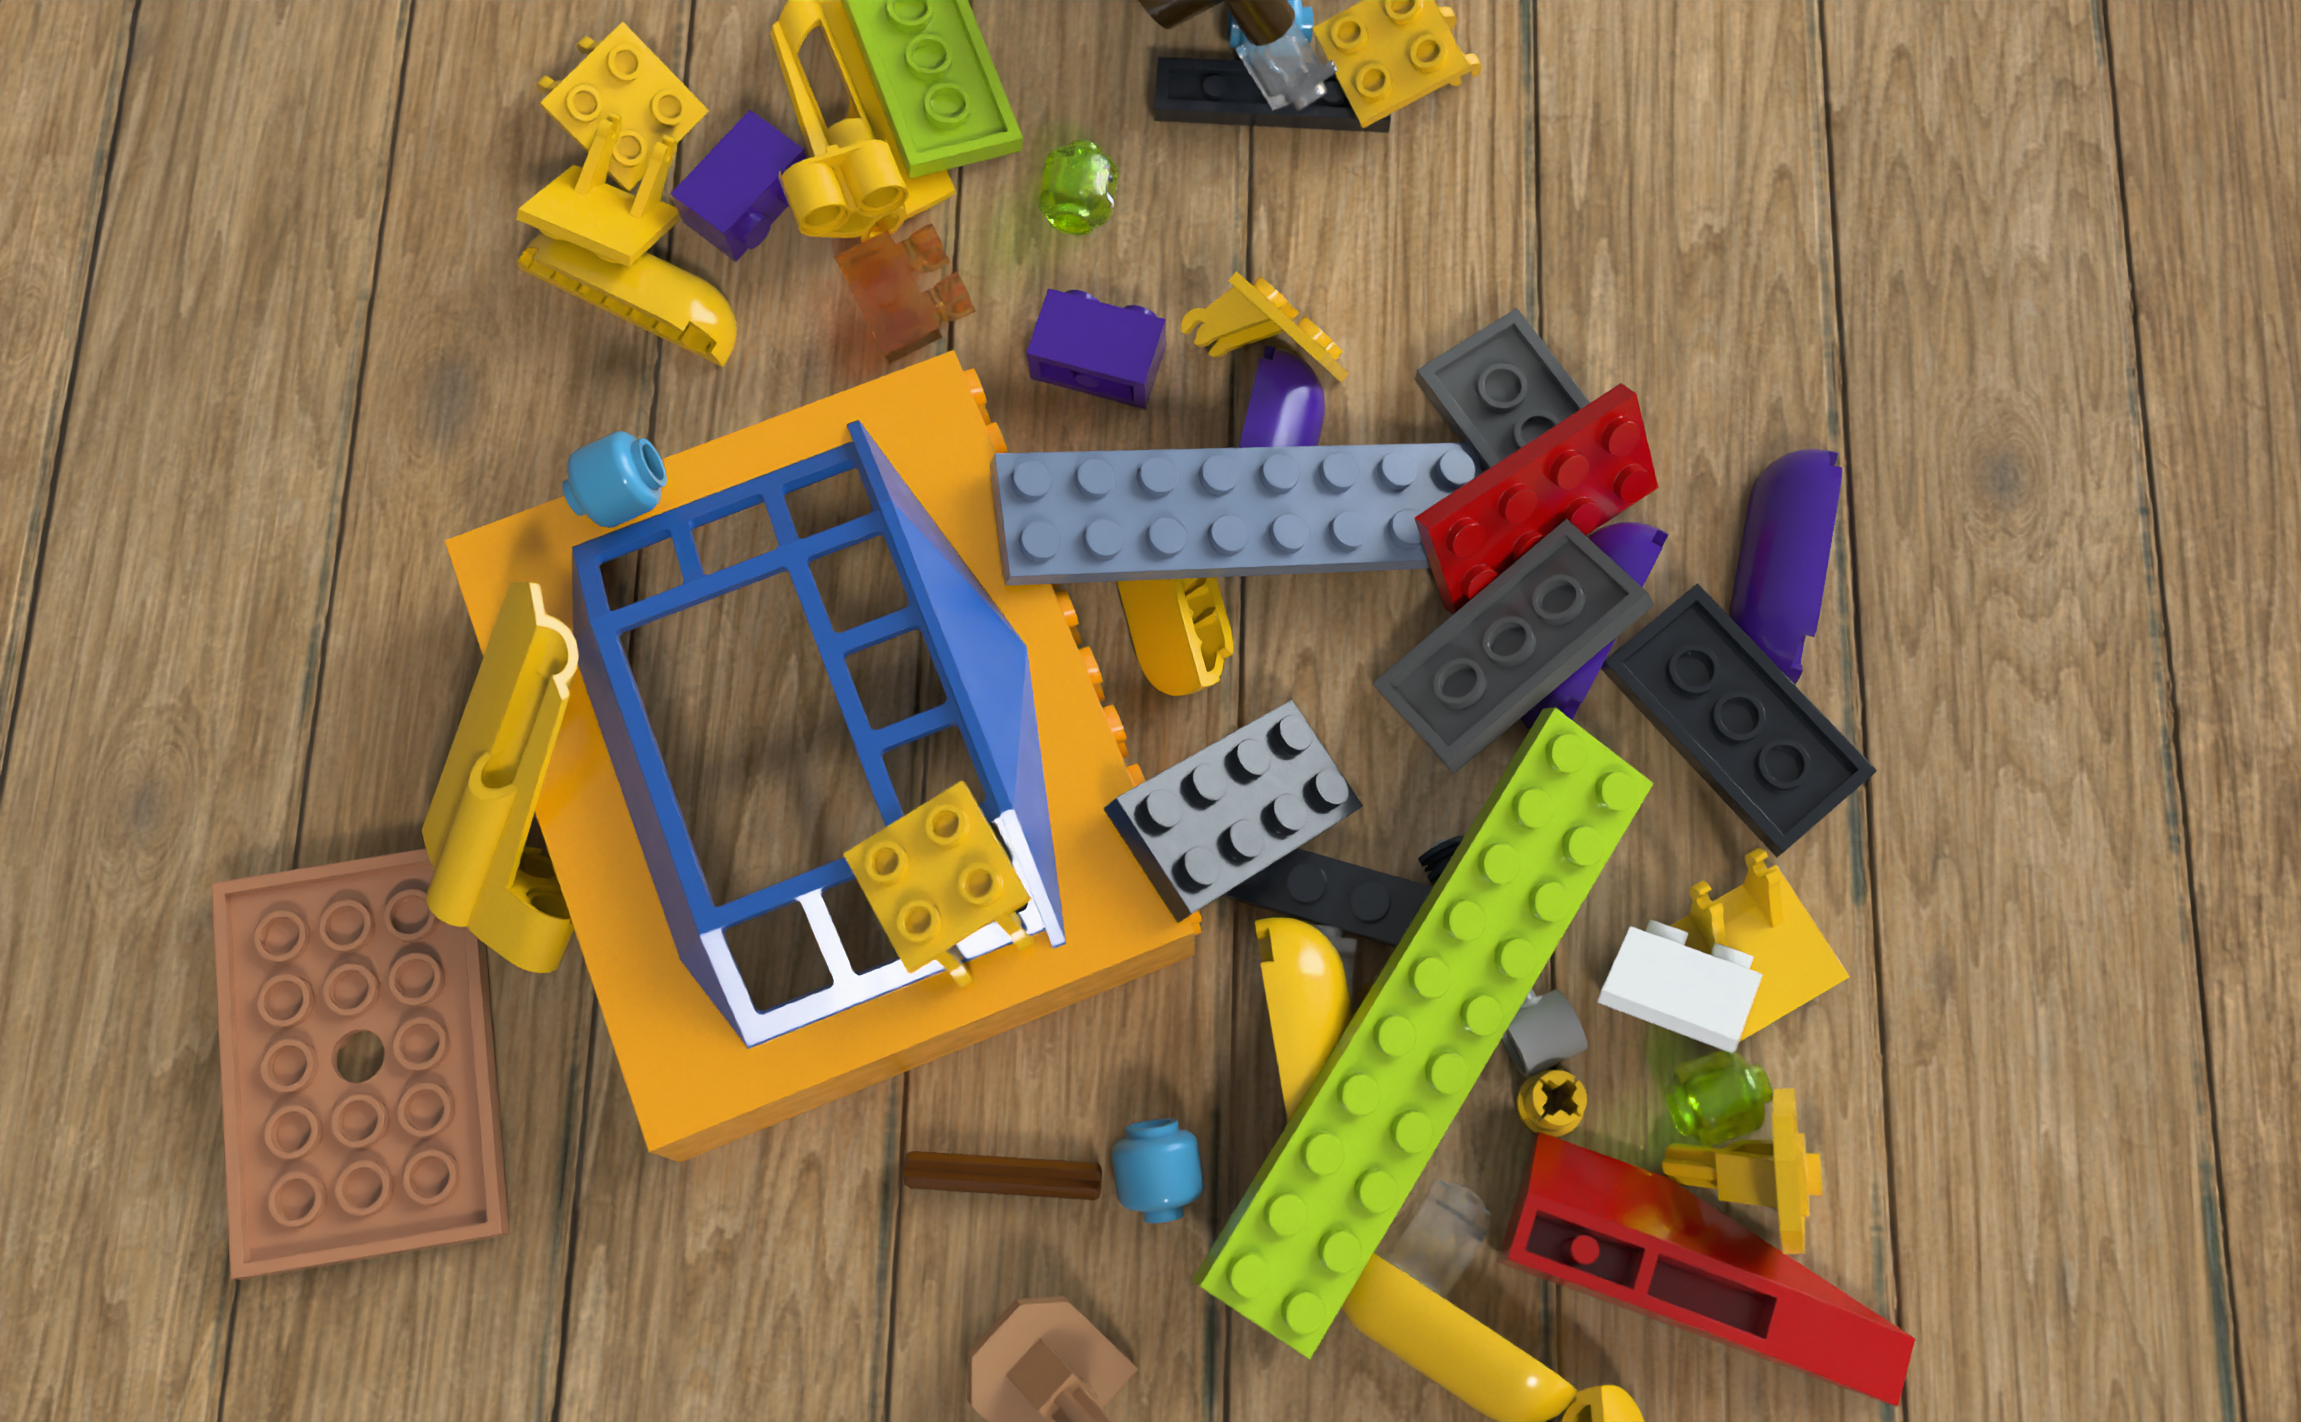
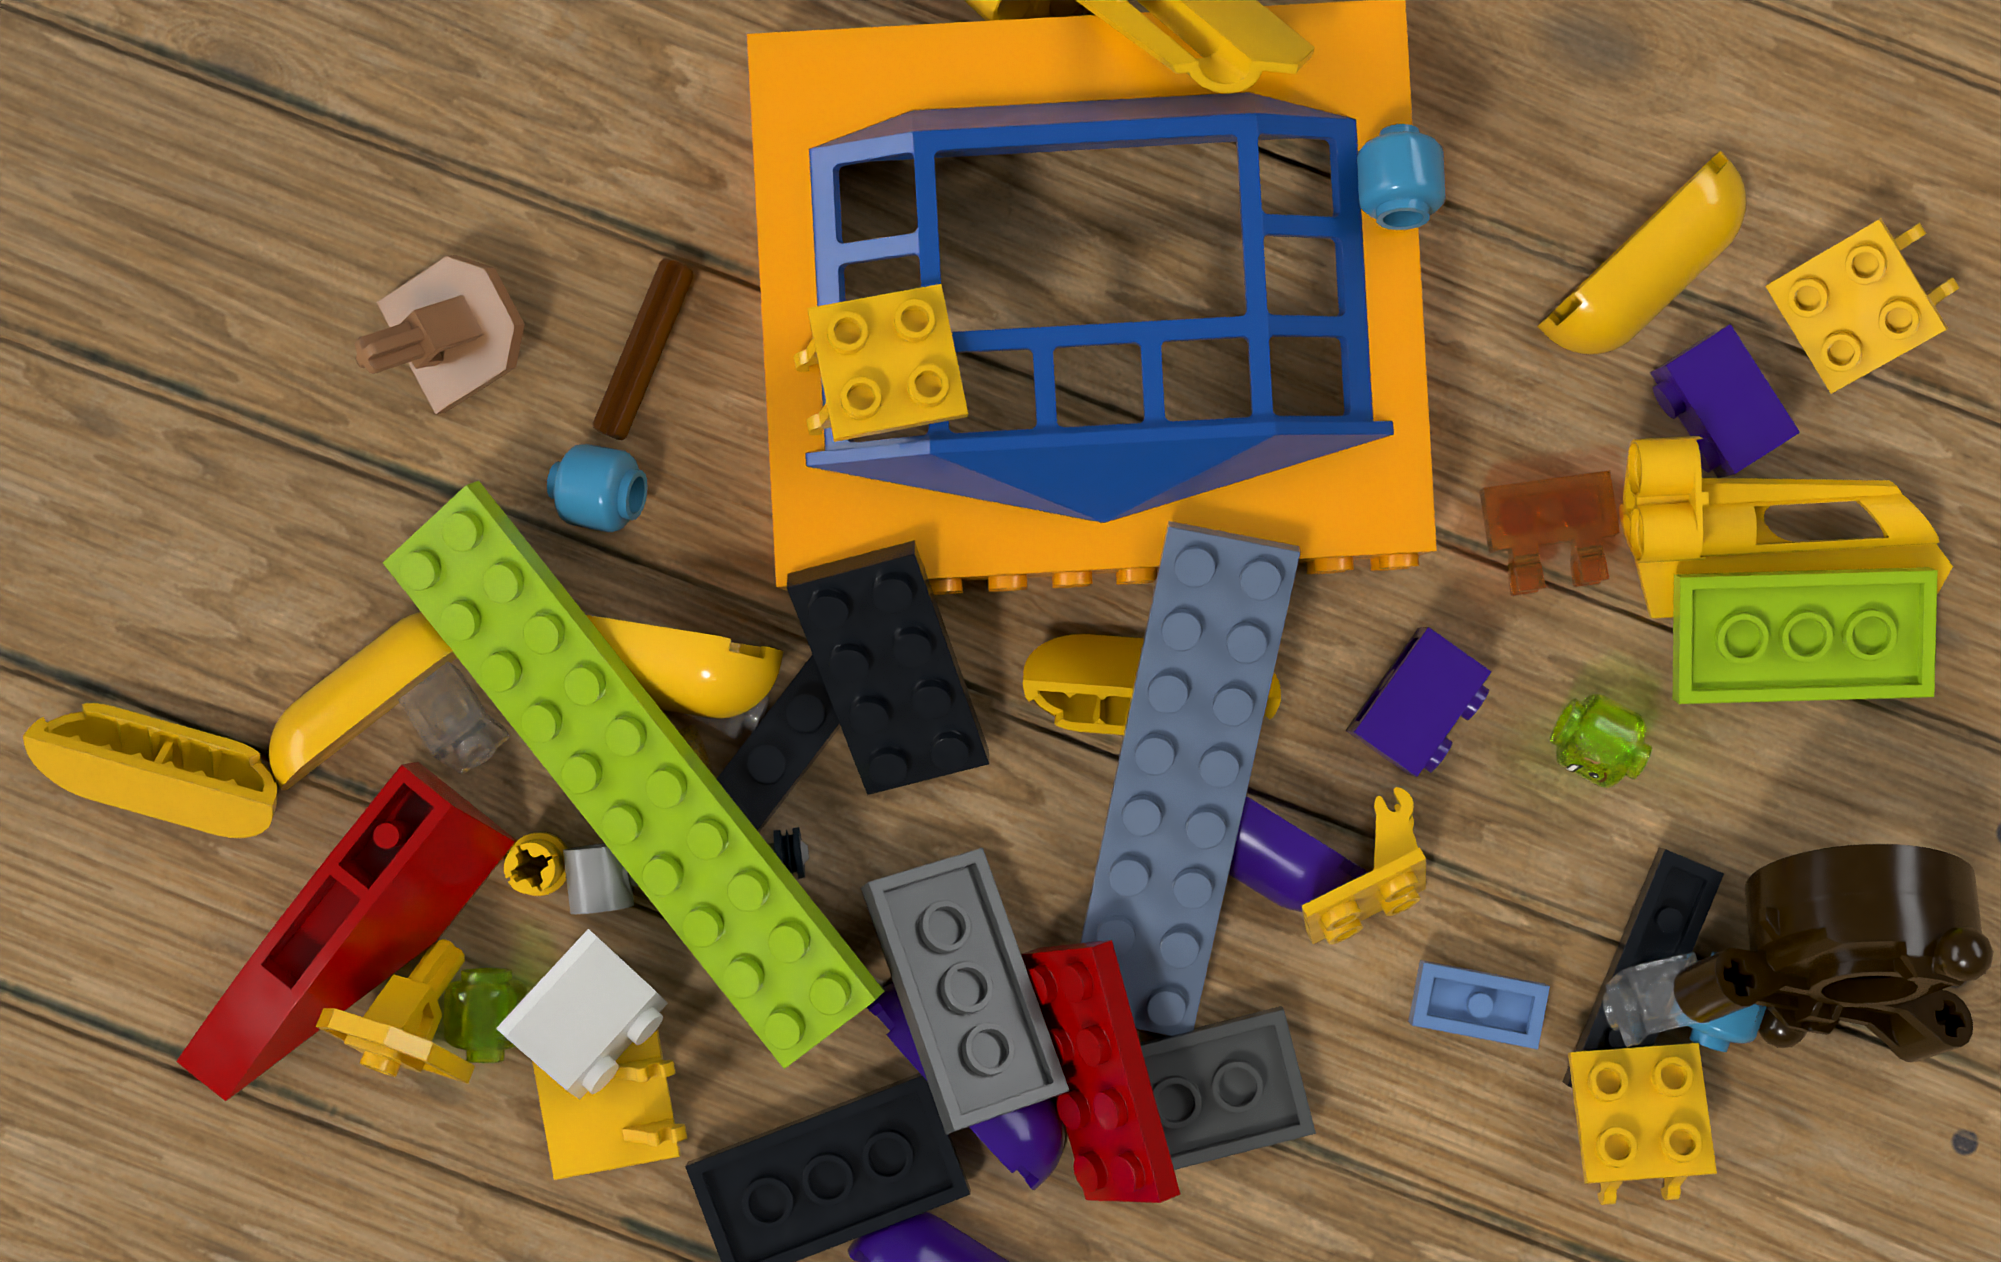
camera: 105 degrees right, 15 degrees up
yellow plate [516,112,681,267] -> none
none -> medium blue plate [1408,960,1550,1049]

